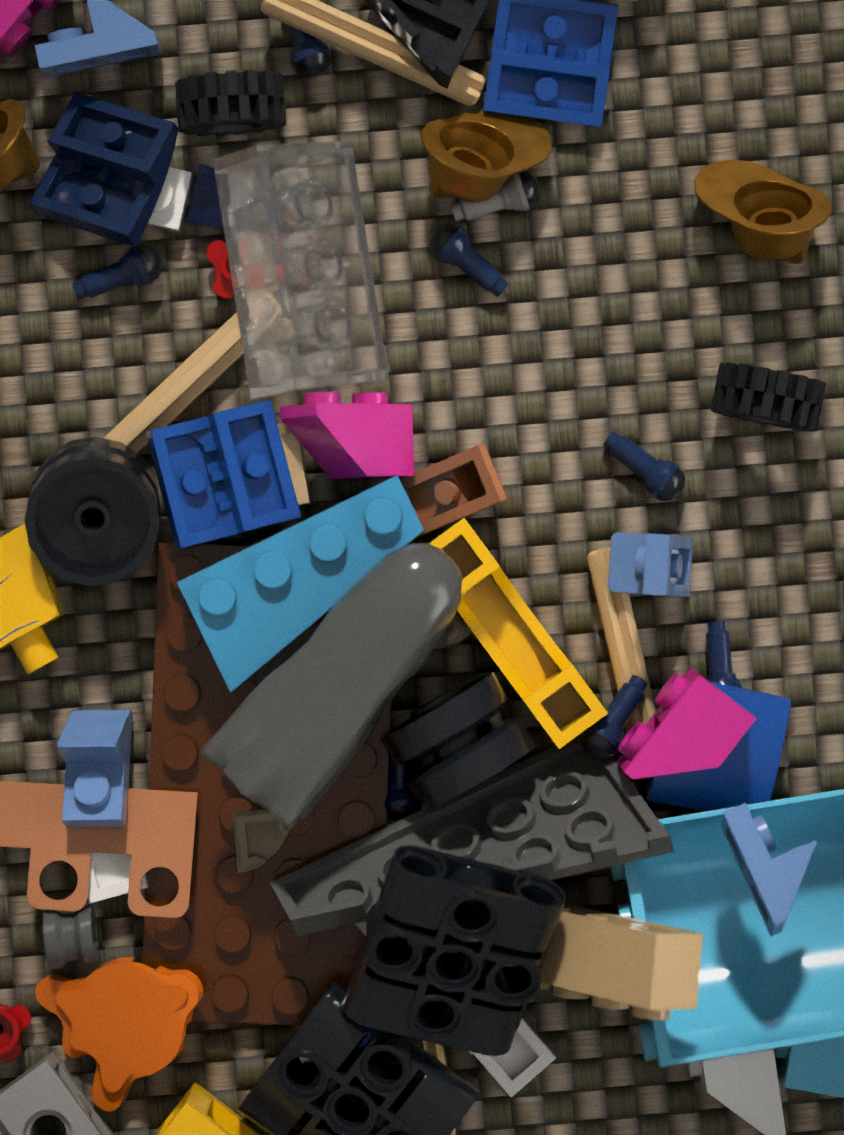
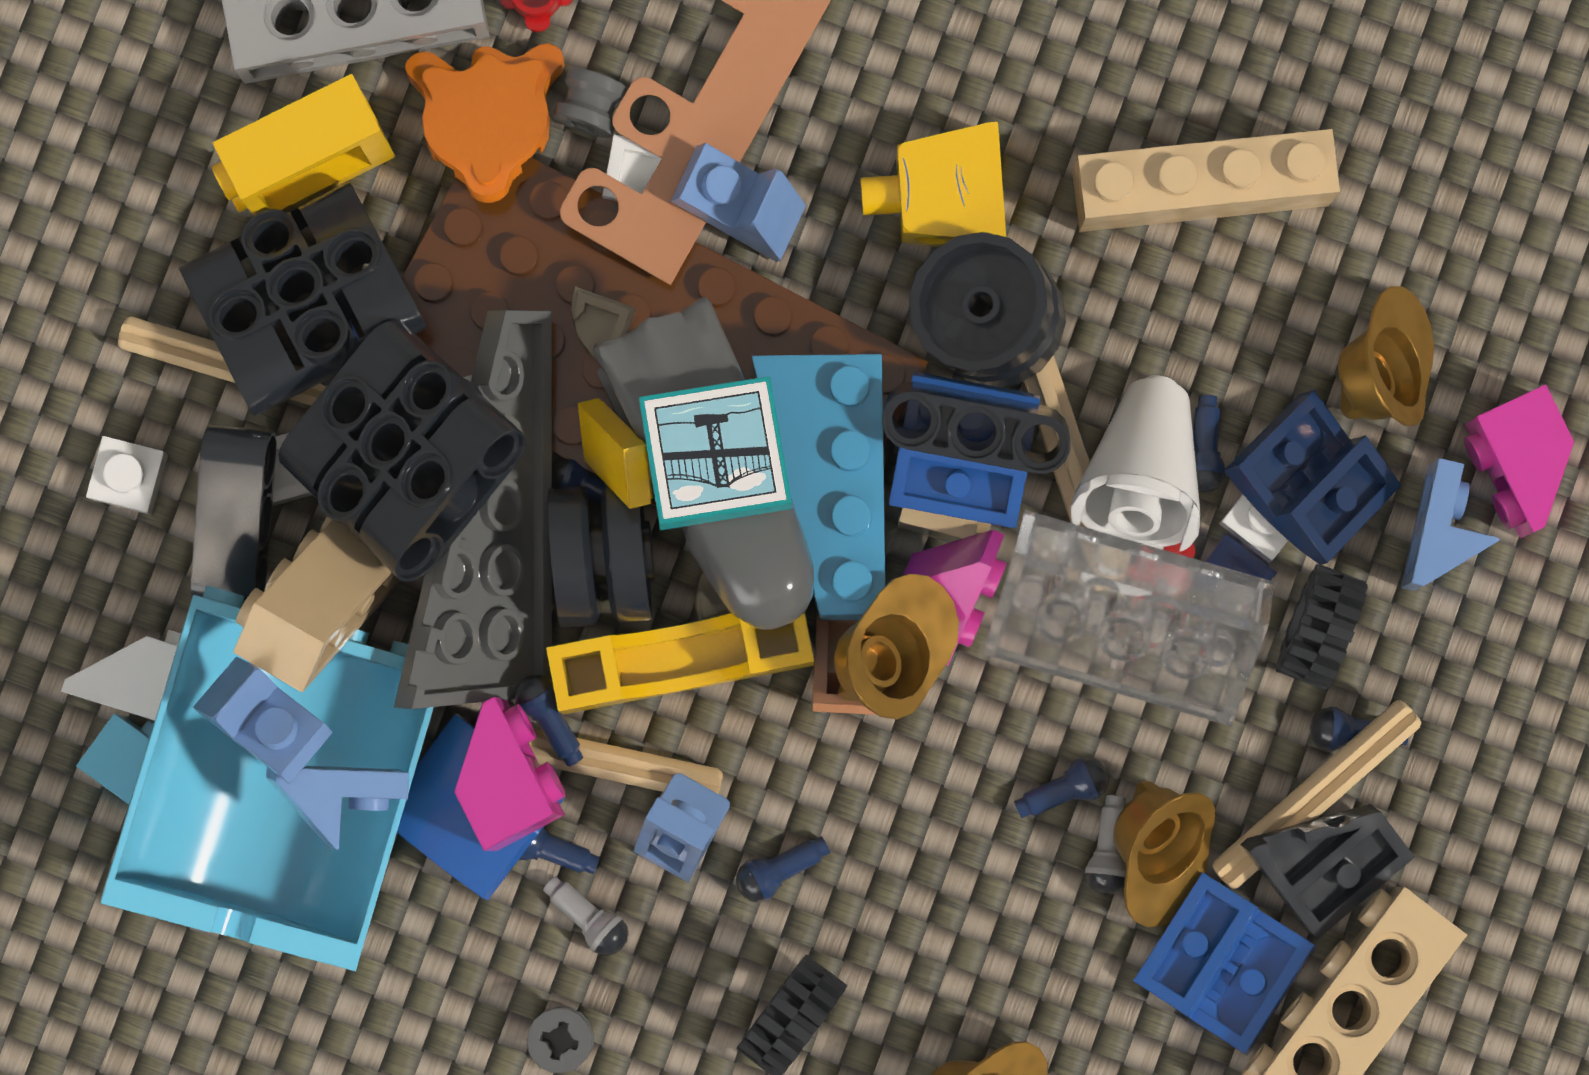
camera: 115 degrees right, 5 degrees down
none -> beam [191,423,277,607]
none -> medium blue slope [193,657,333,784]
none -> light grey piece [543,876,629,956]
none -> yellow tile [578,398,653,509]
none -> tile [639,376,792,530]
none -> pearl gold piece [834,574,959,719]
none -> black beam [882,382,1070,474]
none -> white cone [1071,375,1201,559]

